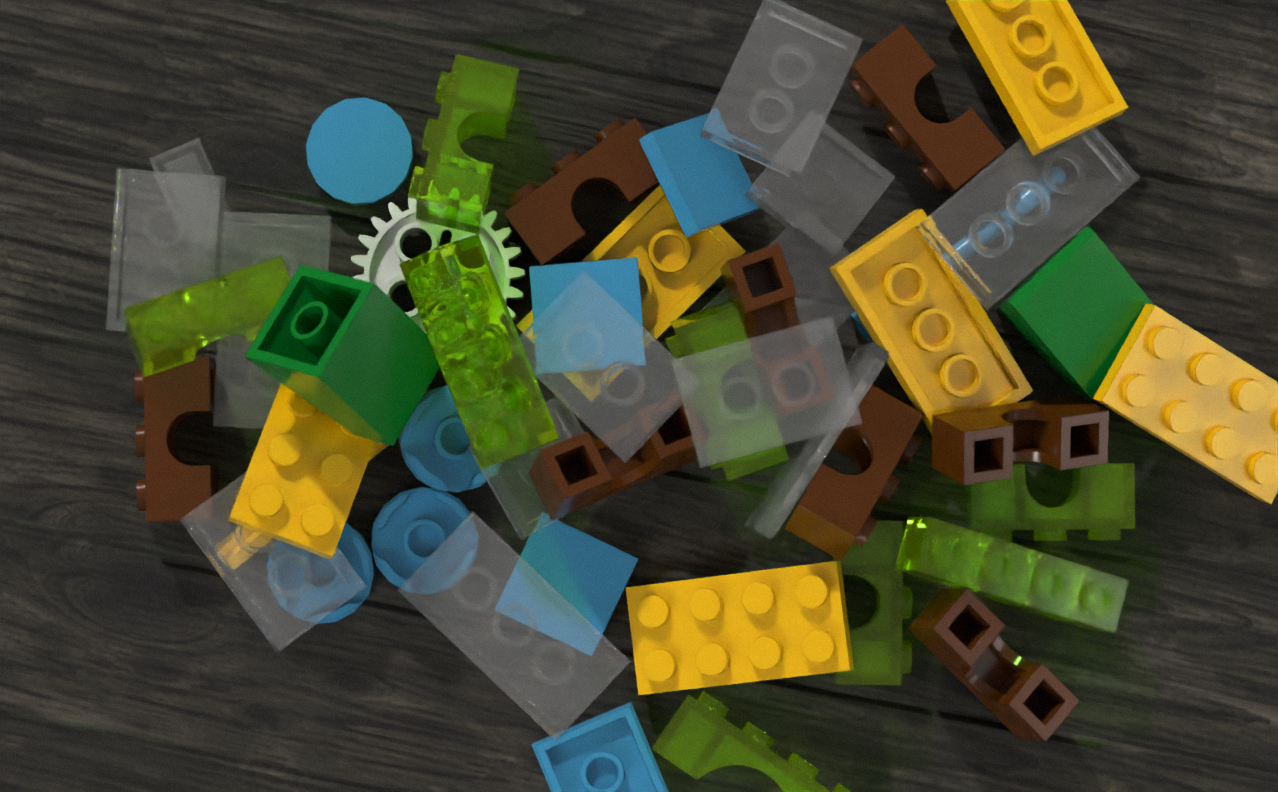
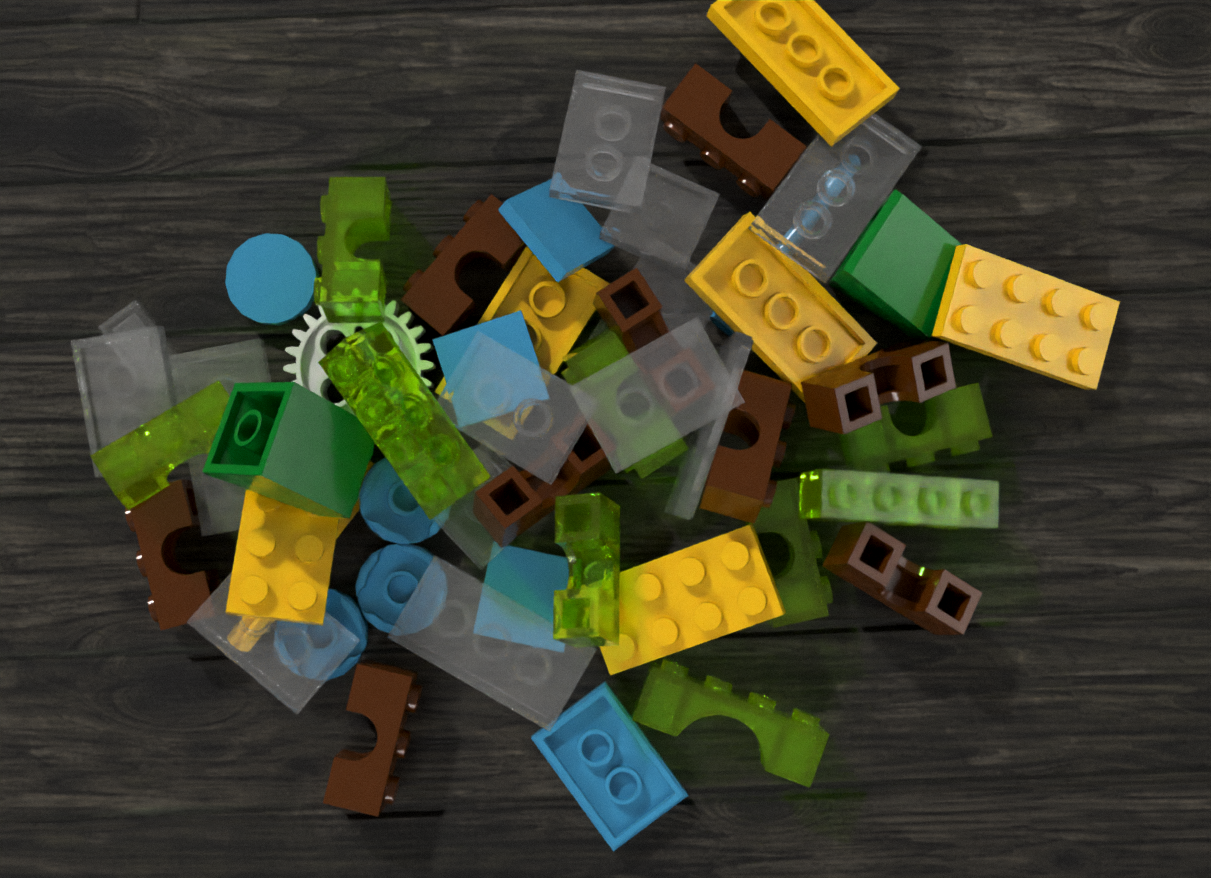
camera: 10 degrees left, 0 degrees up
none -> reddish brown arch [323,659,423,817]
none -> clear neon green arch [553,492,620,648]

